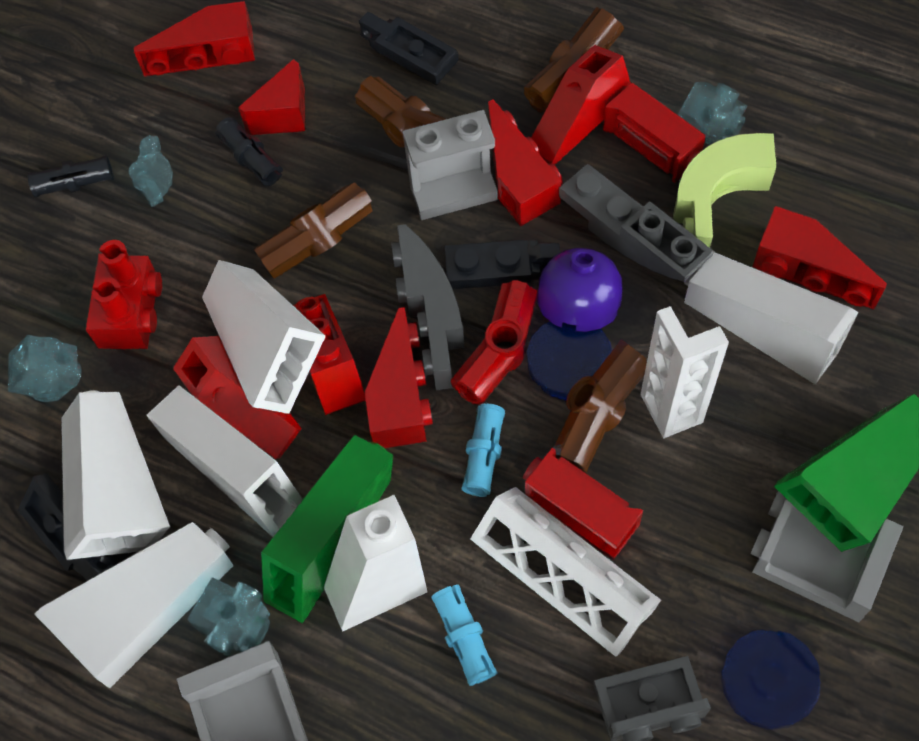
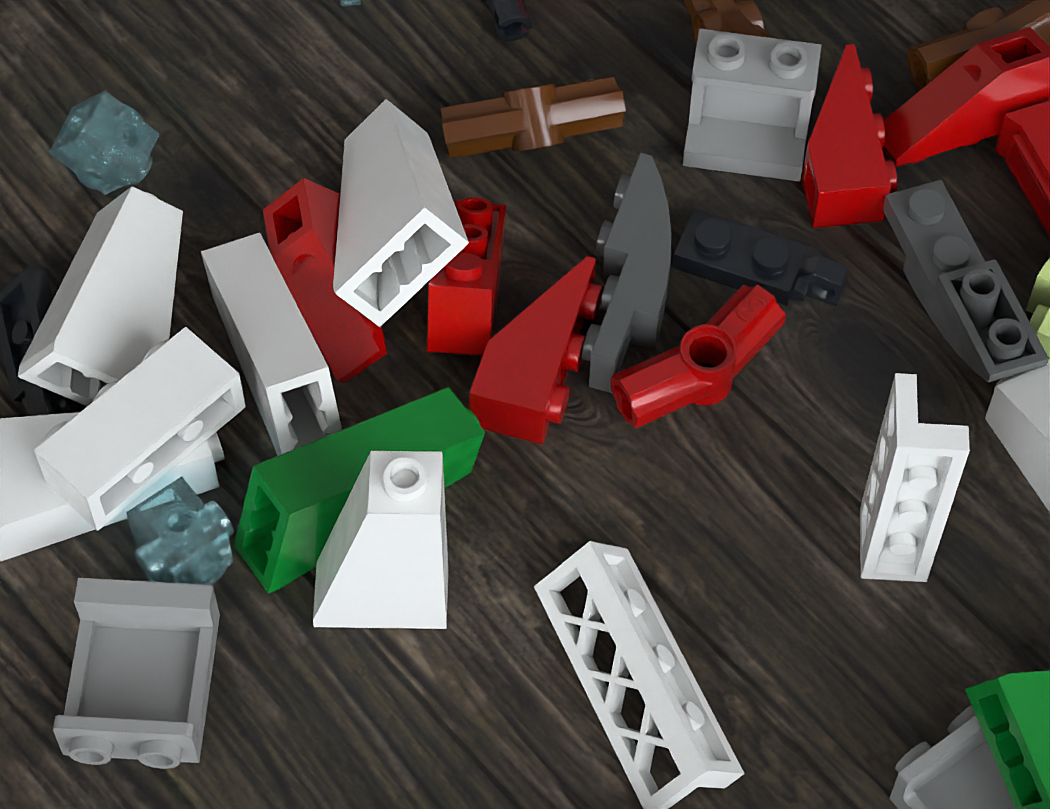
camera: 20 degrees right, 5 degrees down
red brick [86,240,162,349] -> none
medium azure pin [431,585,497,686] -> none
medium azure pin [462,403,505,497] -> none
red window [523,448,644,561] -> none
clear blue tile [527,322,612,400] -> none
dark purple cylinder [537,248,622,332] -> none
reddish brown piece [553,339,647,473] -> none
none -> white brick [34,327,246,531]

